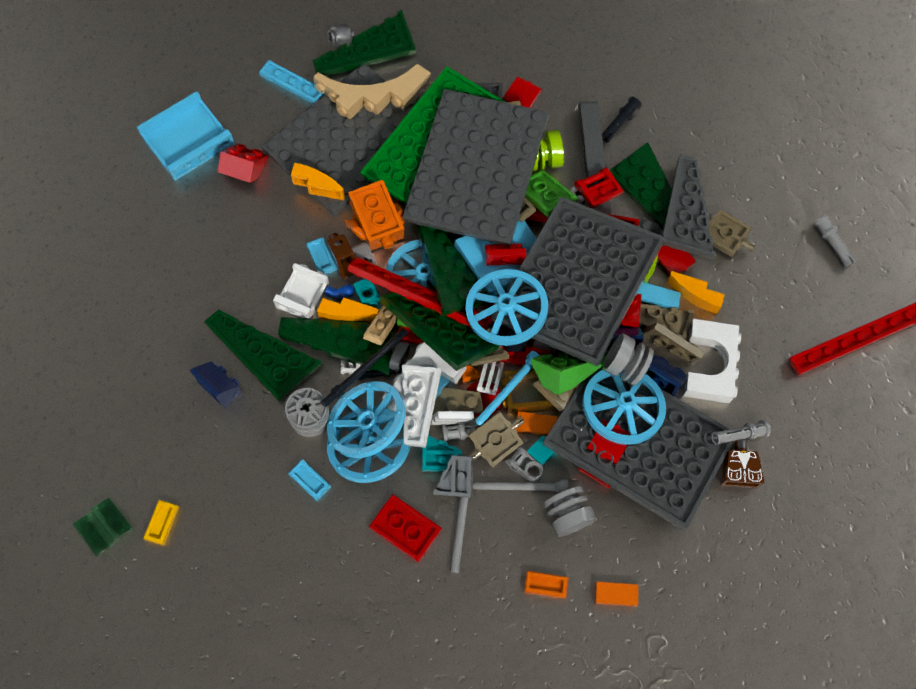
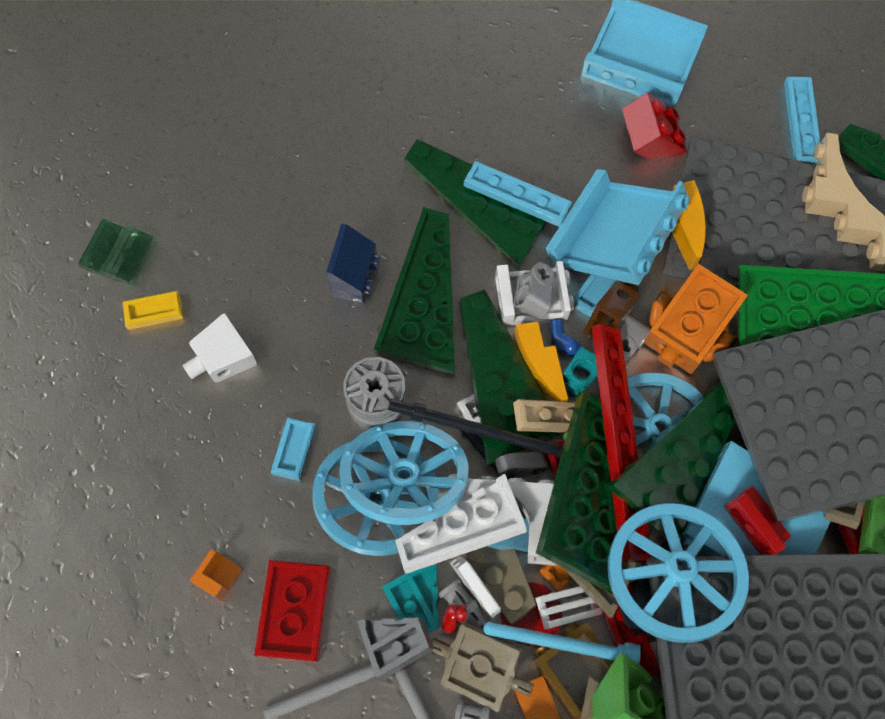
camera: 60 degrees right, 0 degrees up
none -> white torso [182,313,257,382]
none -> orange panel [189,549,242,601]
none -> dark green wing [404,139,547,270]
none -> red arm [441,603,467,635]
none -> medium azure tile [464,161,572,227]
none -> light grey piece [514,262,554,319]
none -> medium azure panel [546,169,689,285]

